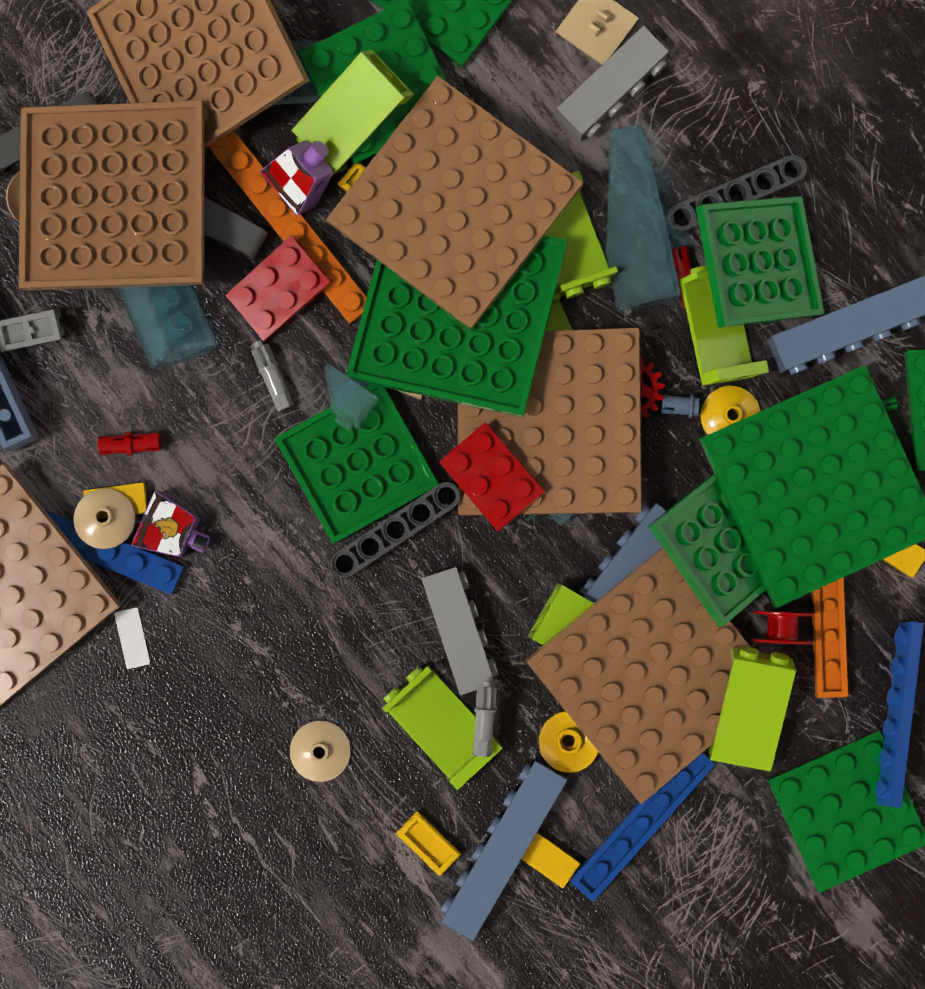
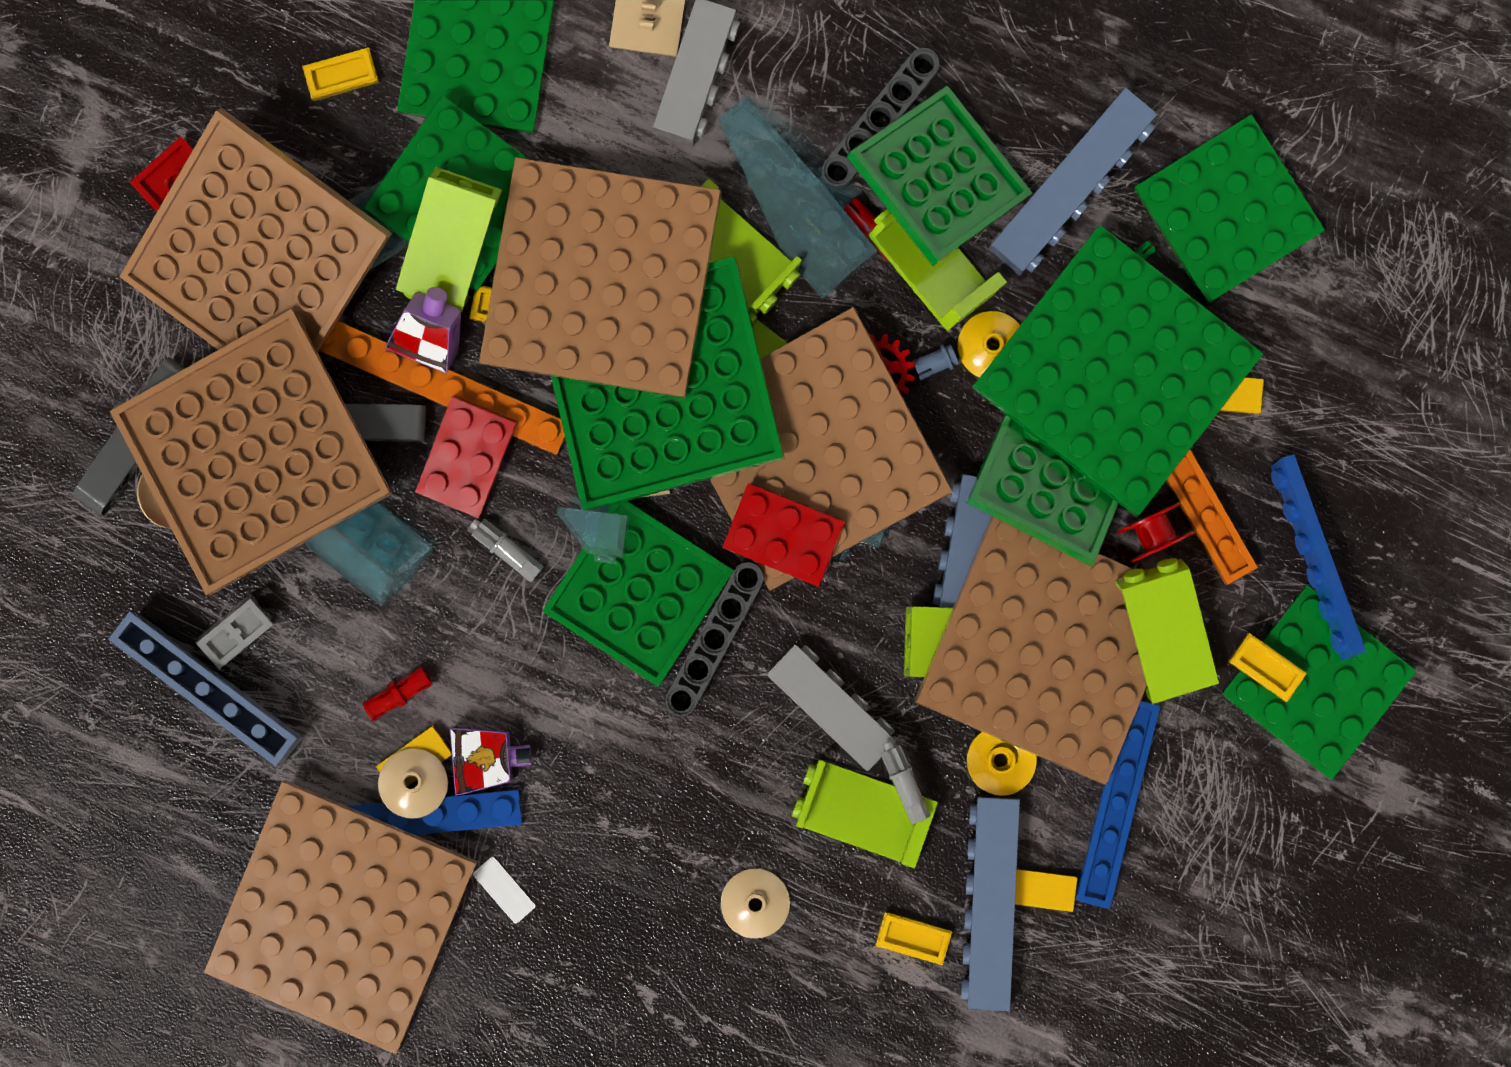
camera: 30 degrees left, 0 degrees up
none -> yellow tile [1228,633,1307,702]

